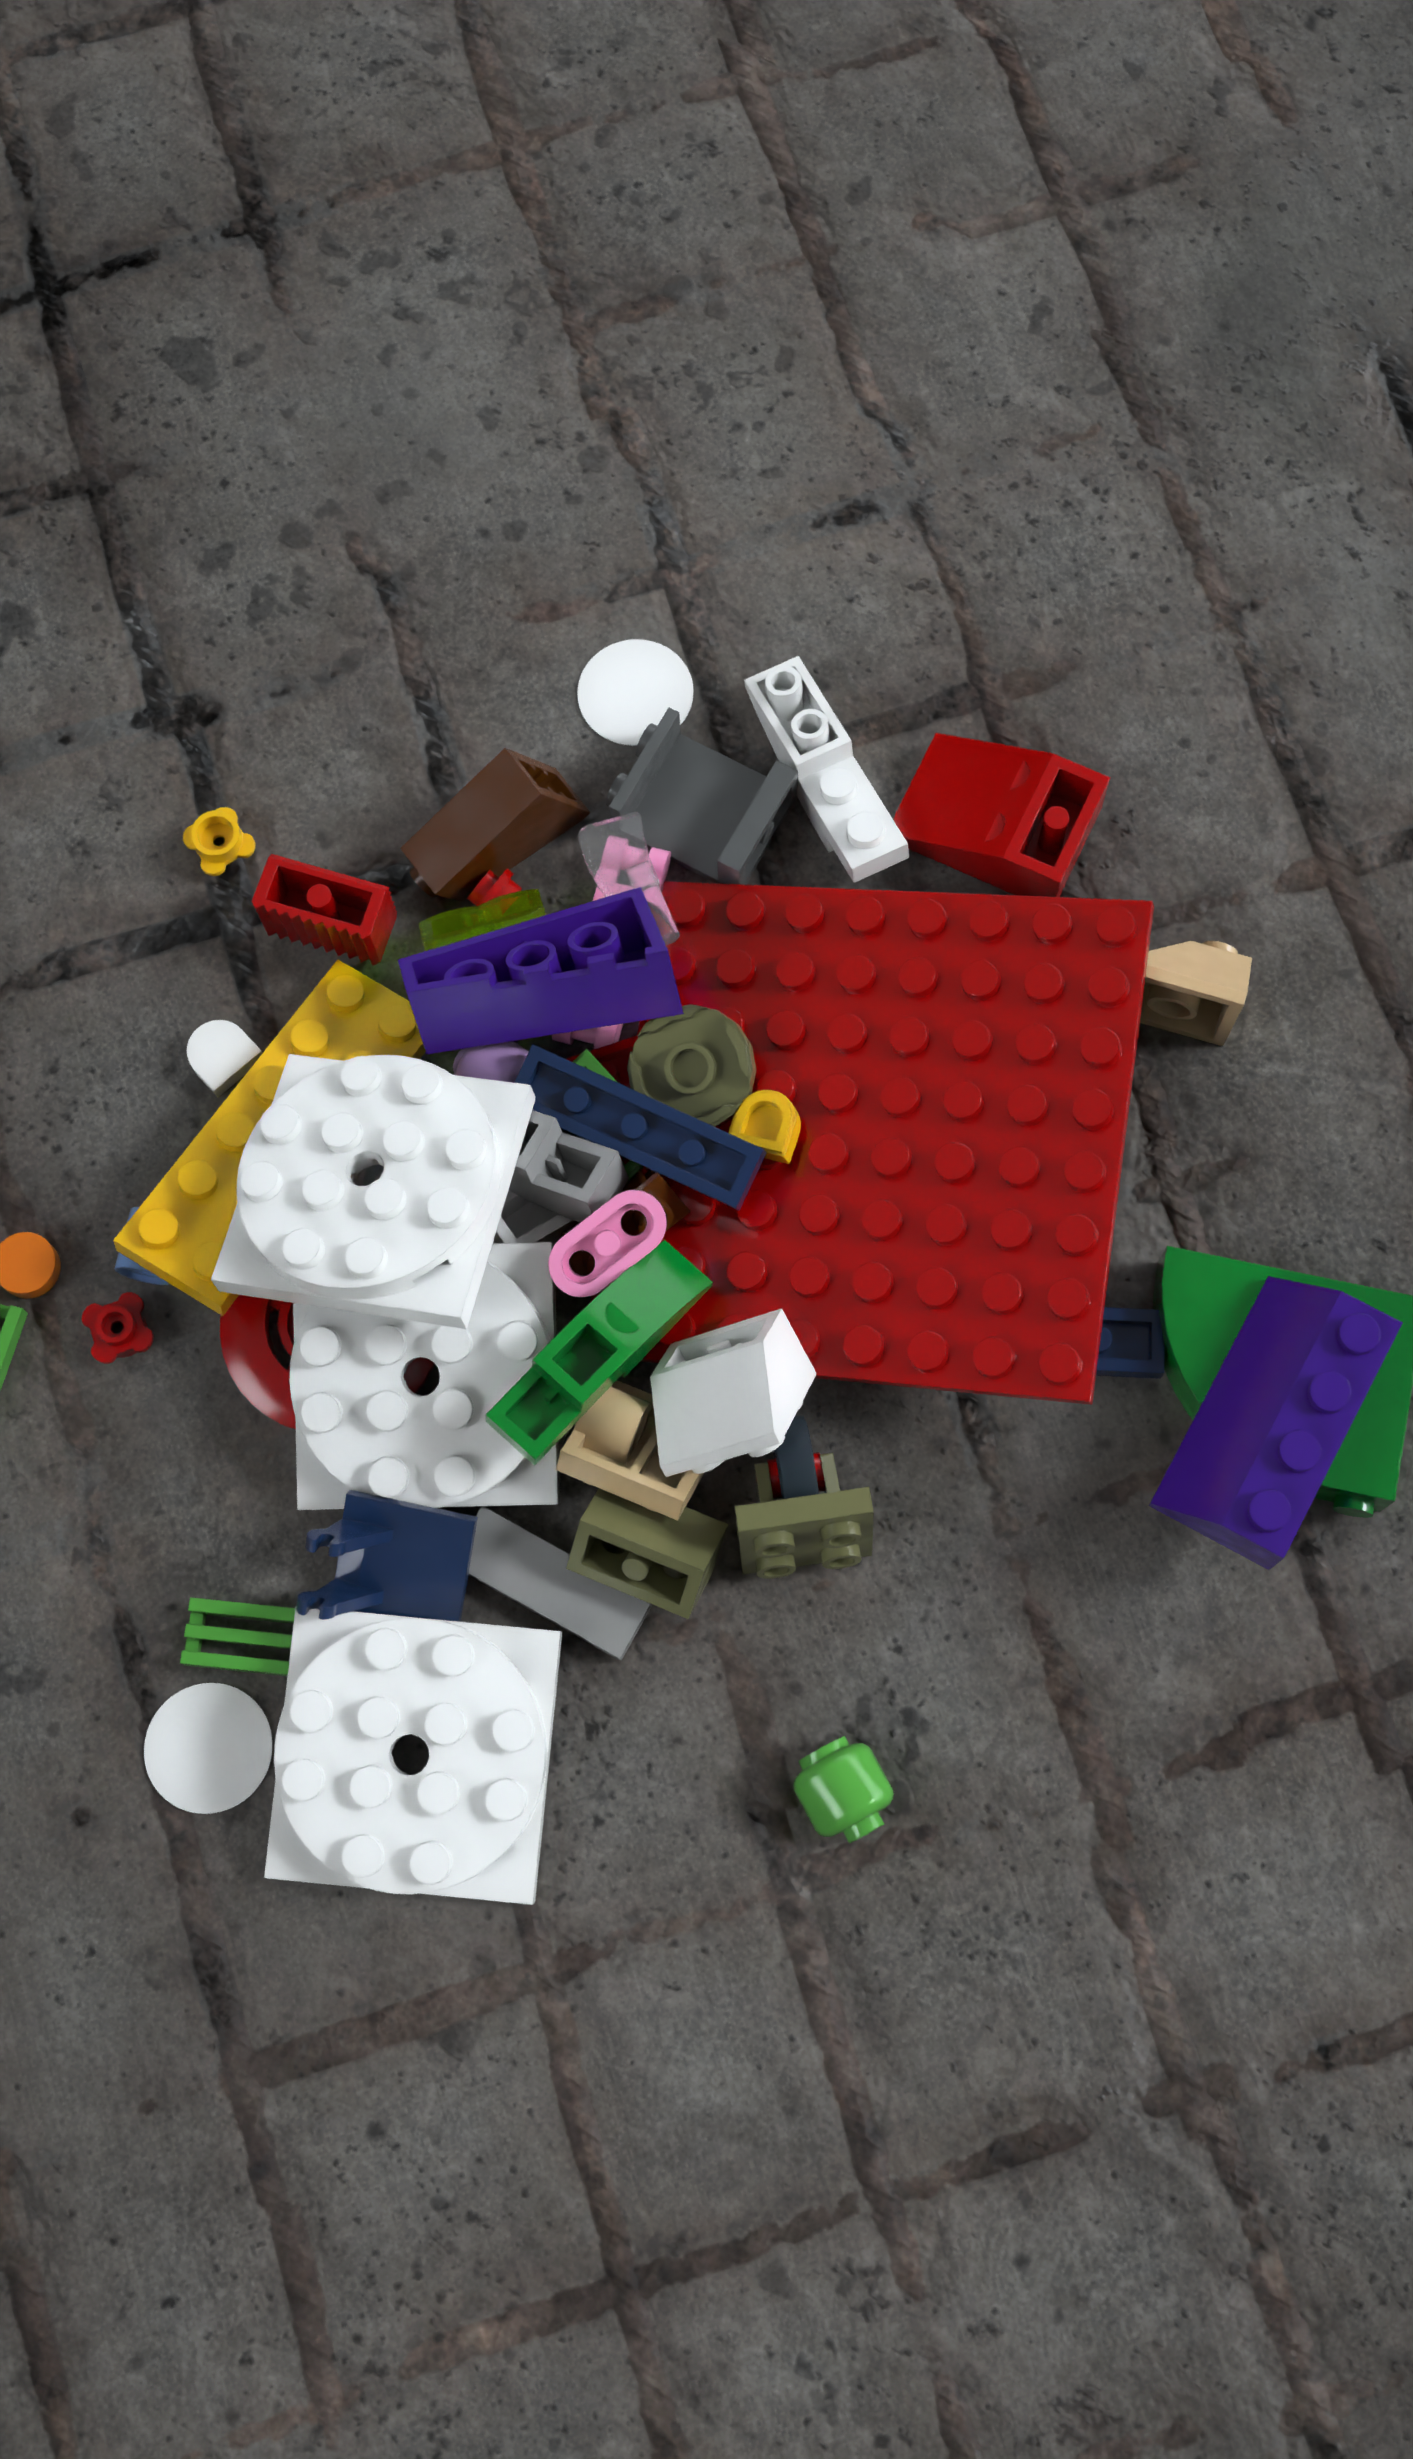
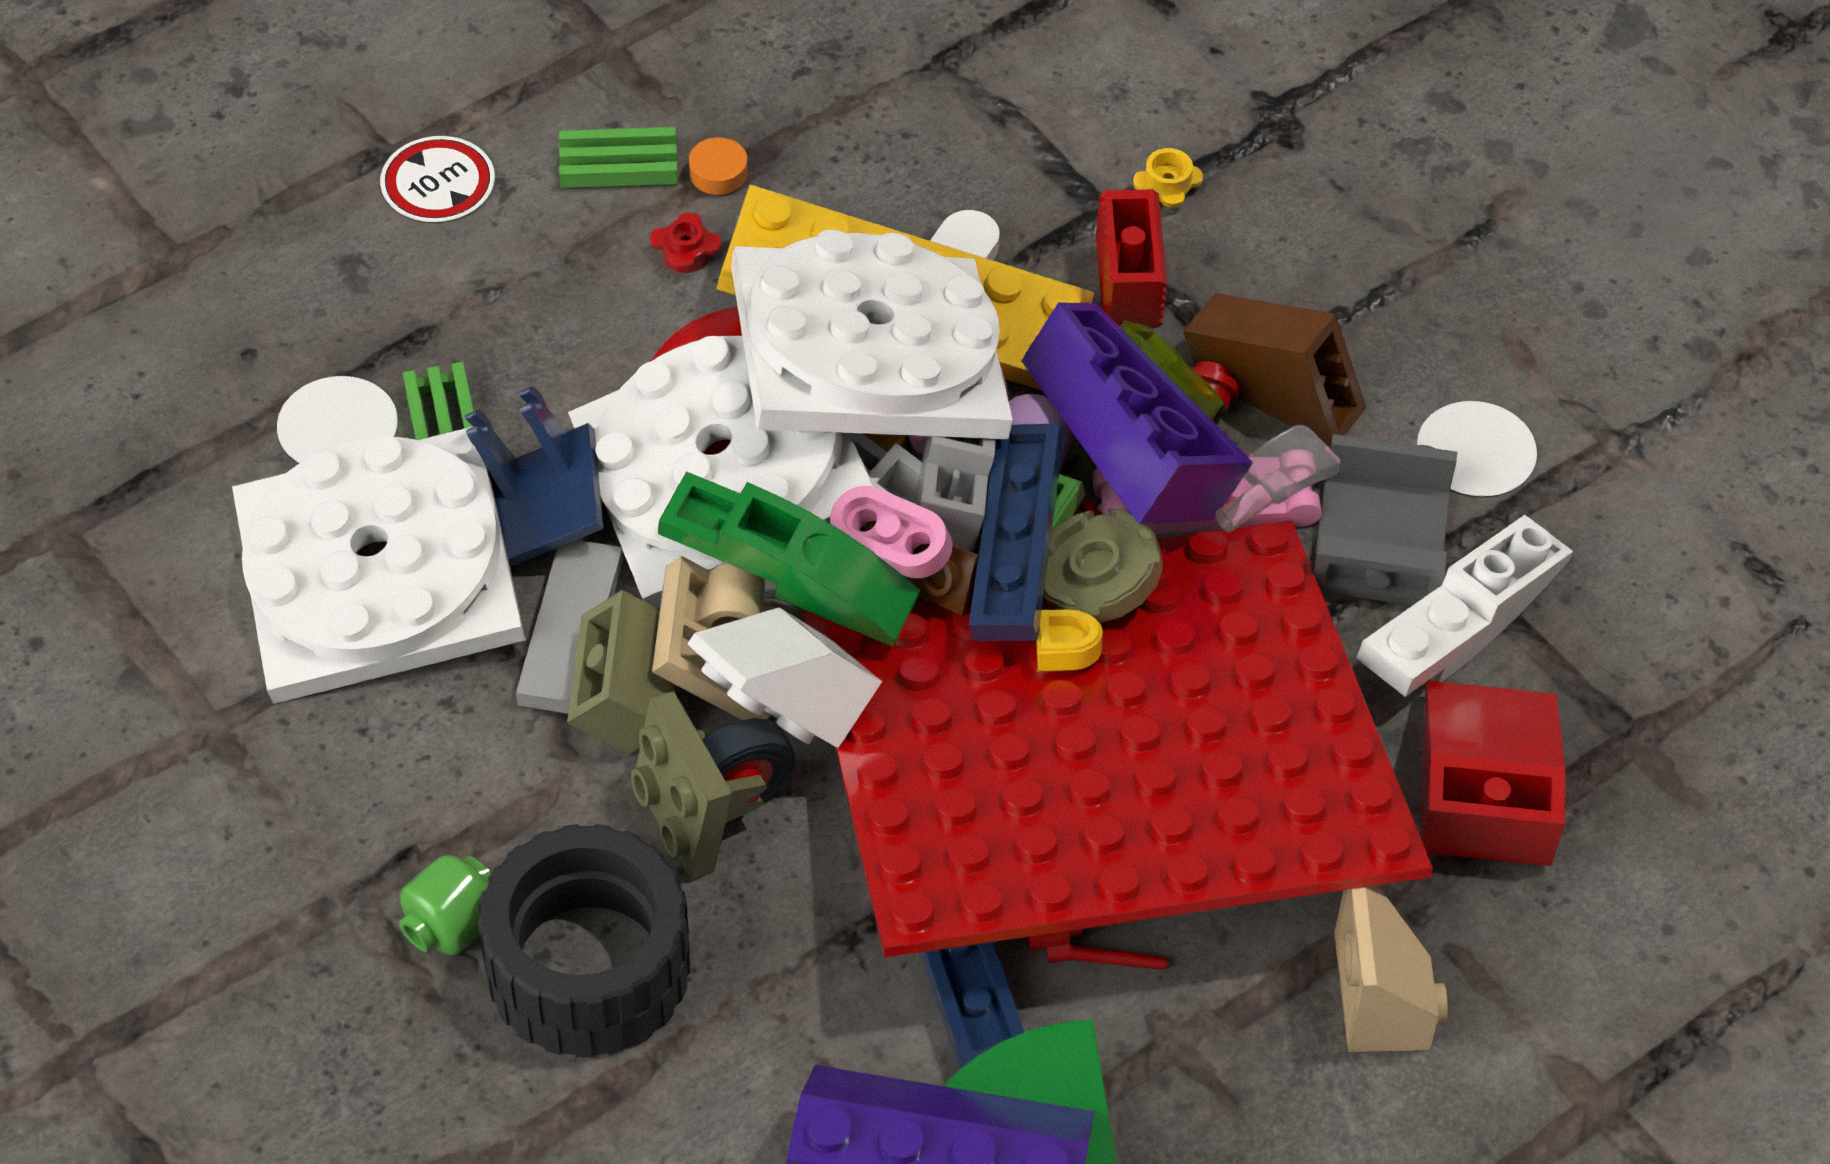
camera: 65 degrees right, 20 degrees down
none -> black tyre [478,824,691,1057]

